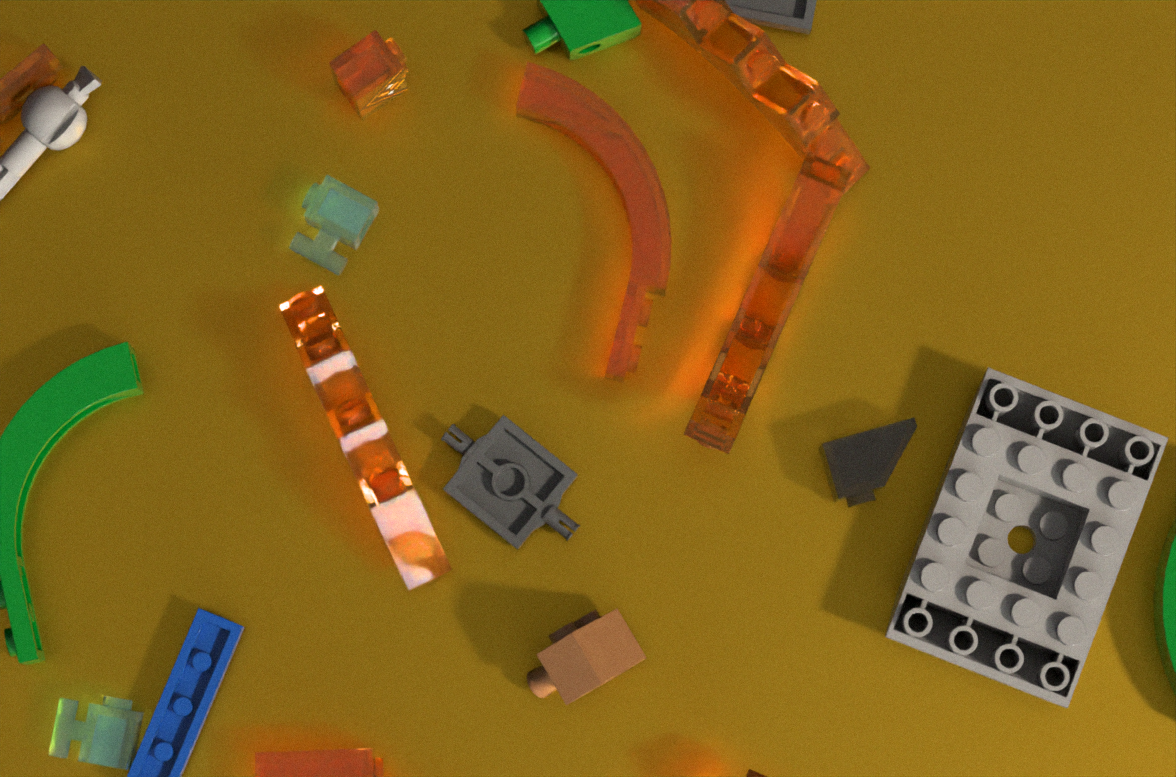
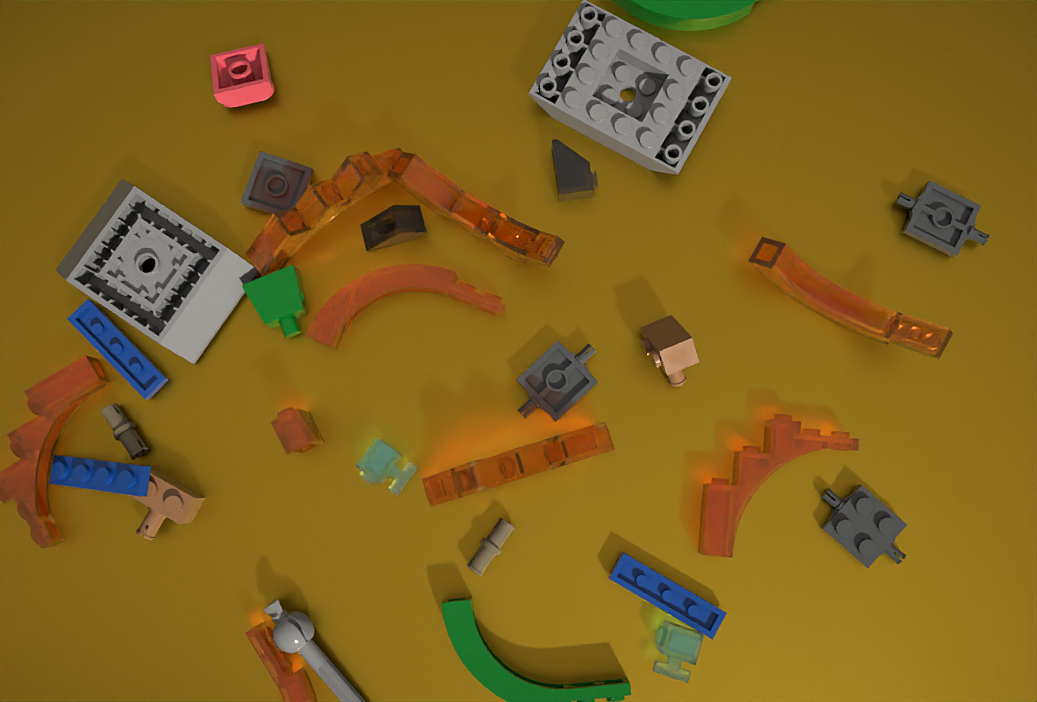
camera: 75 degrees left, 0 degrees up
none -> clear smoke slope [360,205,426,251]
none -> dark tan pin [466,517,515,577]

